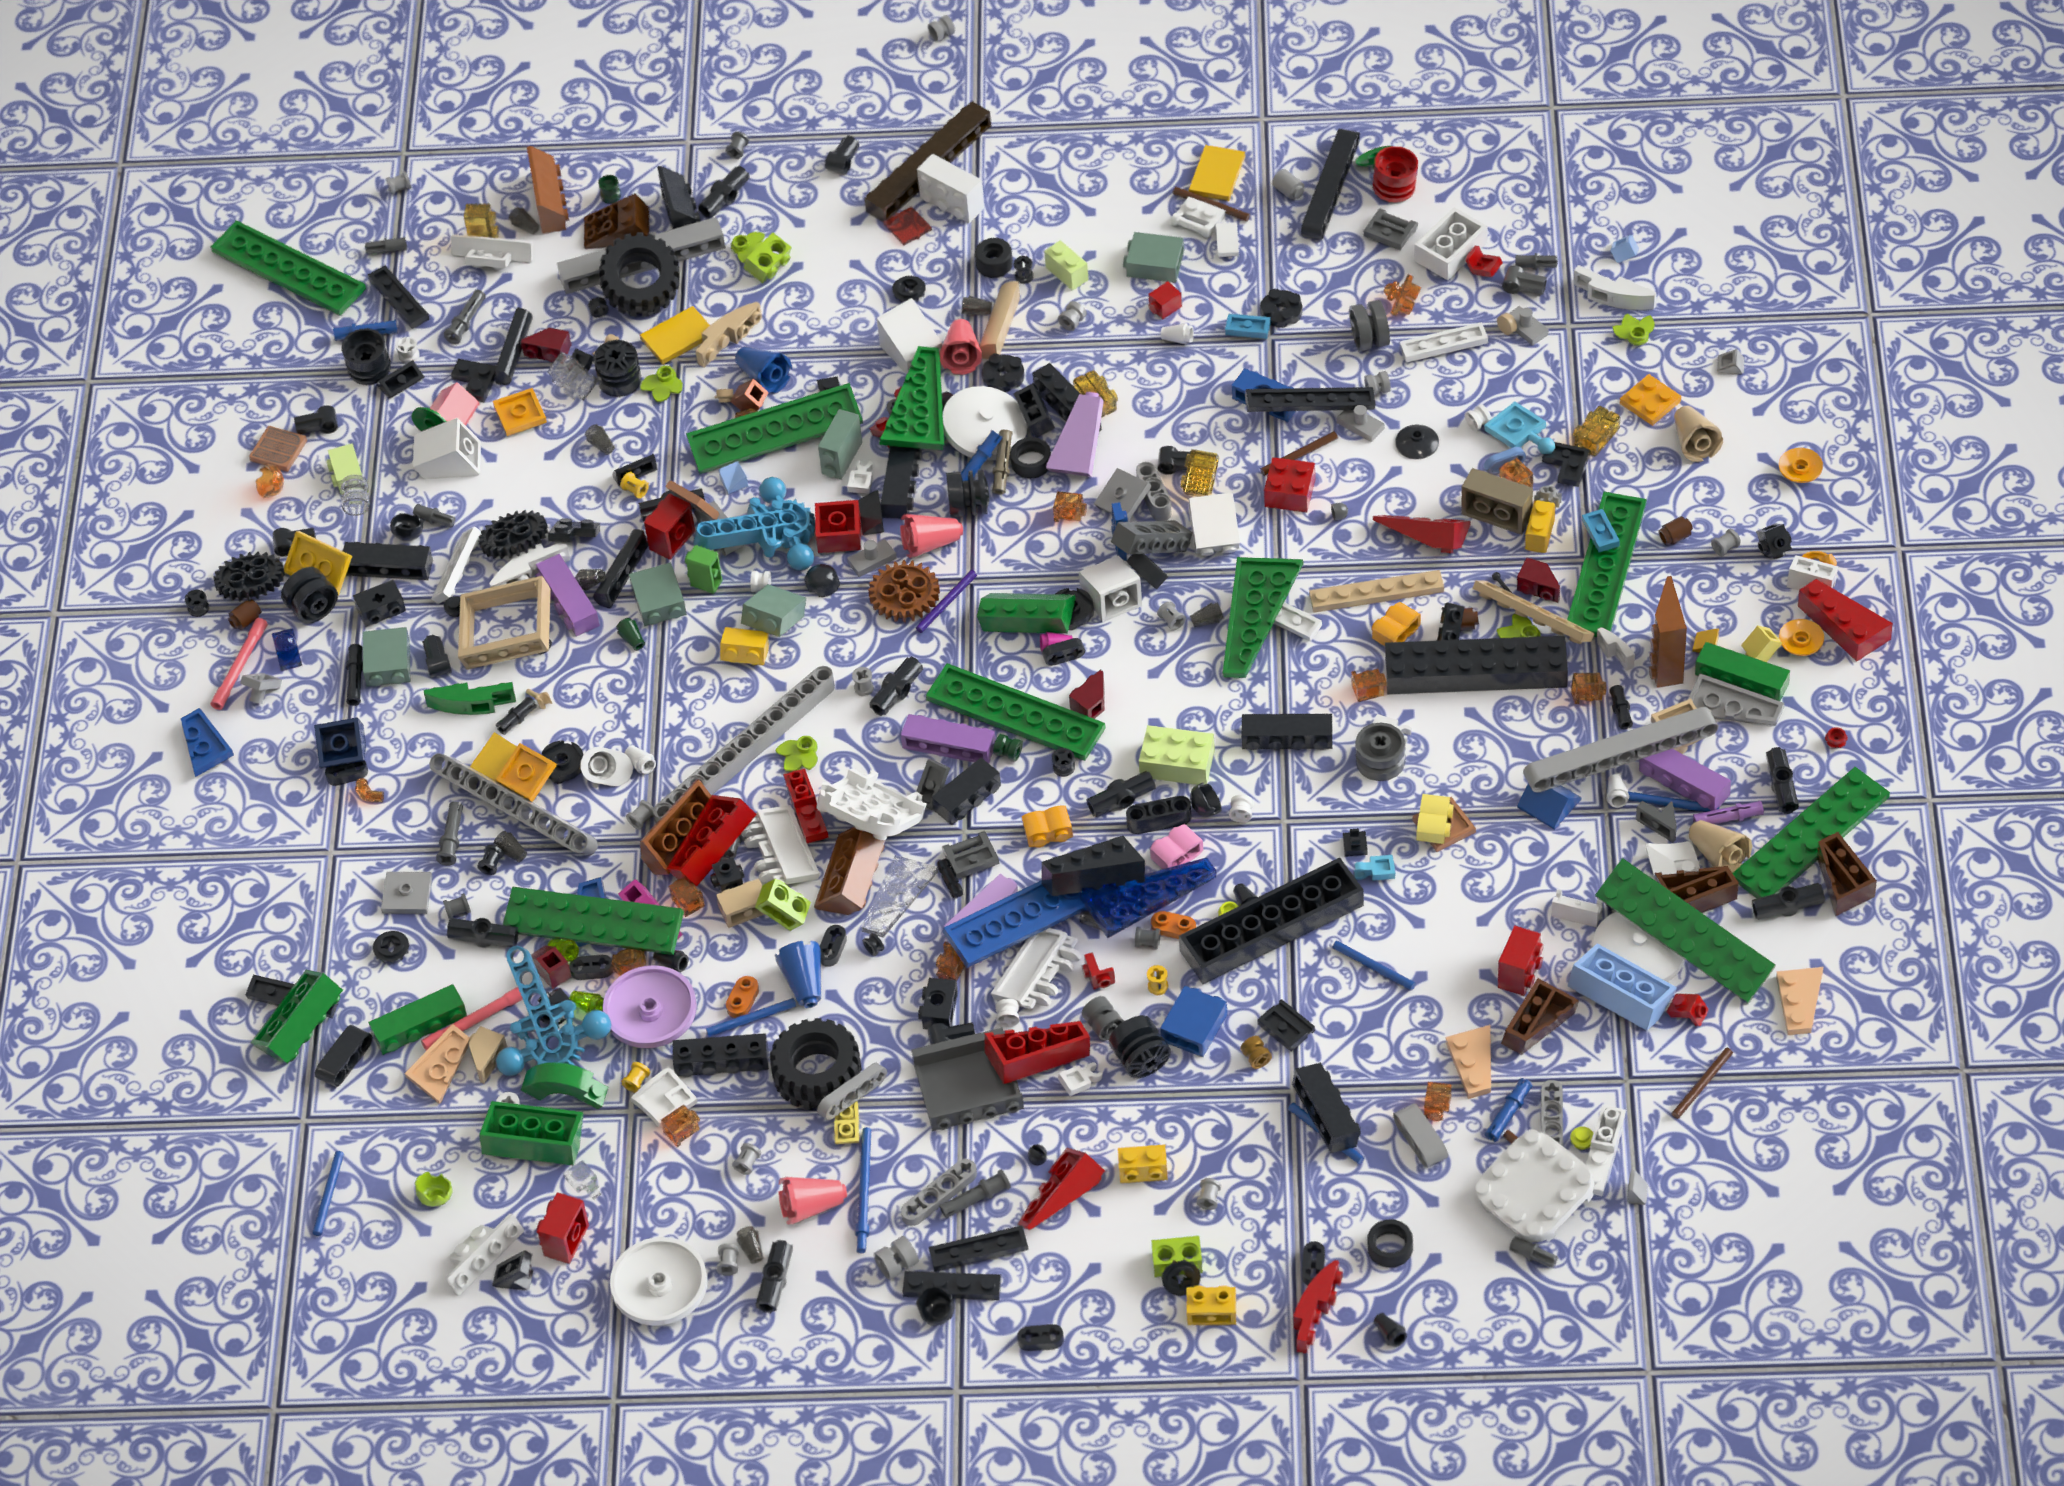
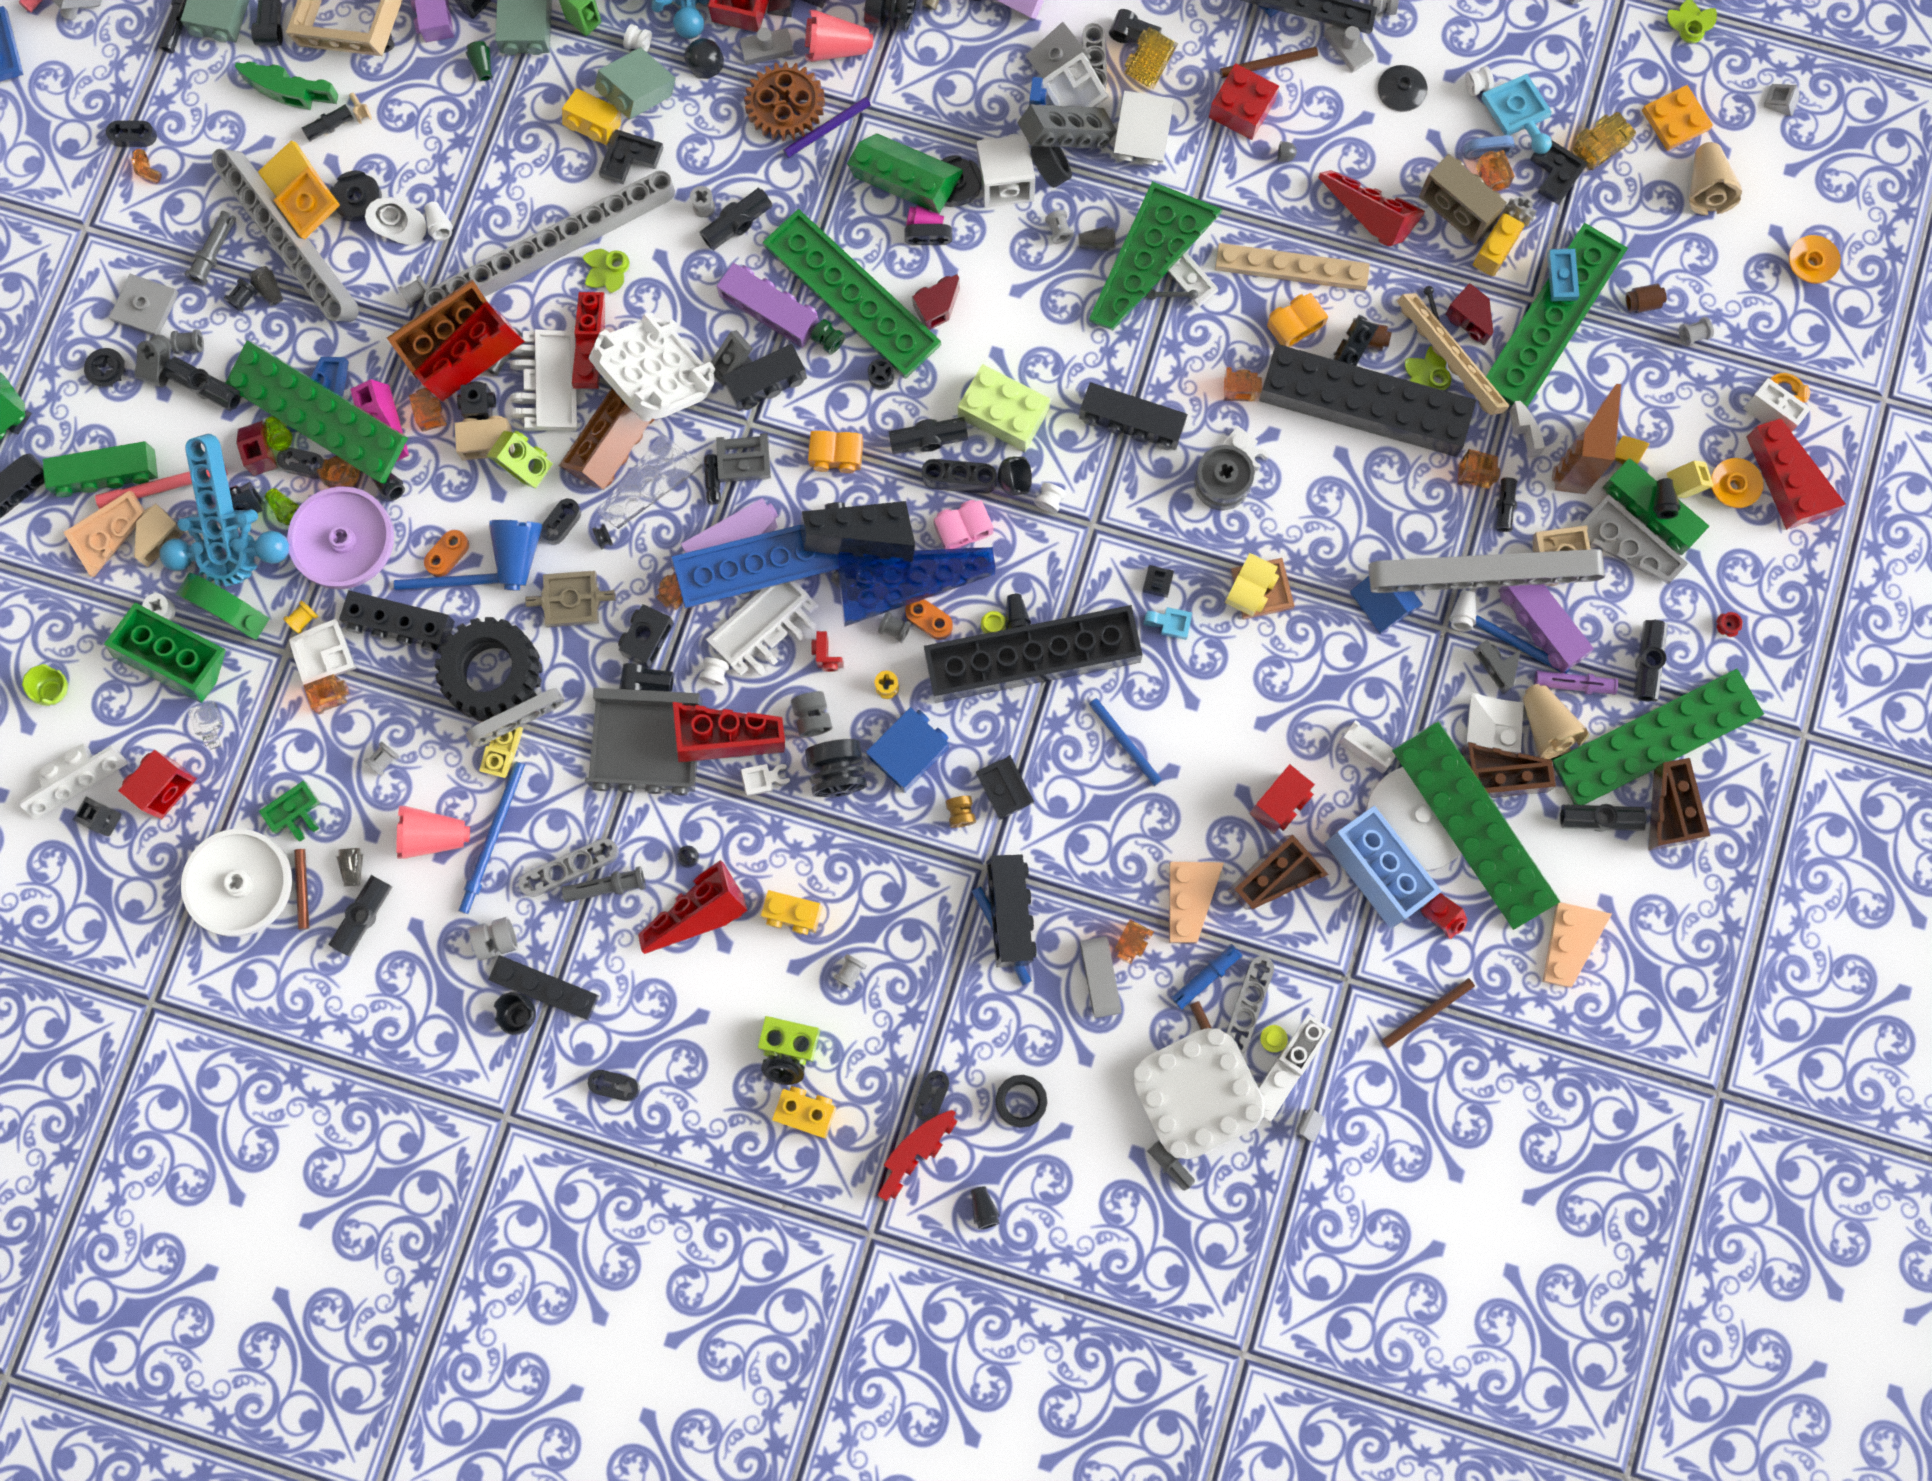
camera: 15 degrees right, 25 degrees up
dark blue slope [314,717,366,769] -> none
light grey bush [716,1244,739,1276] -> none
black plate [929,1225,1028,1272] -> none
clear orange brick [1053,491,1087,522] -> none
black brick [1756,523,1792,559] -> none
none -> dark grey piece [134,334,171,387]
none -> green hinge [259,780,321,842]
none -> copper bar [294,849,309,930]
none -> dark tan plate [525,571,616,627]
none -> black plate [599,129,664,185]
none -> white plate [1043,52,1109,108]
none -> dark grey hinge [1147,289,1198,300]
none -> black cone [1653,478,1681,519]

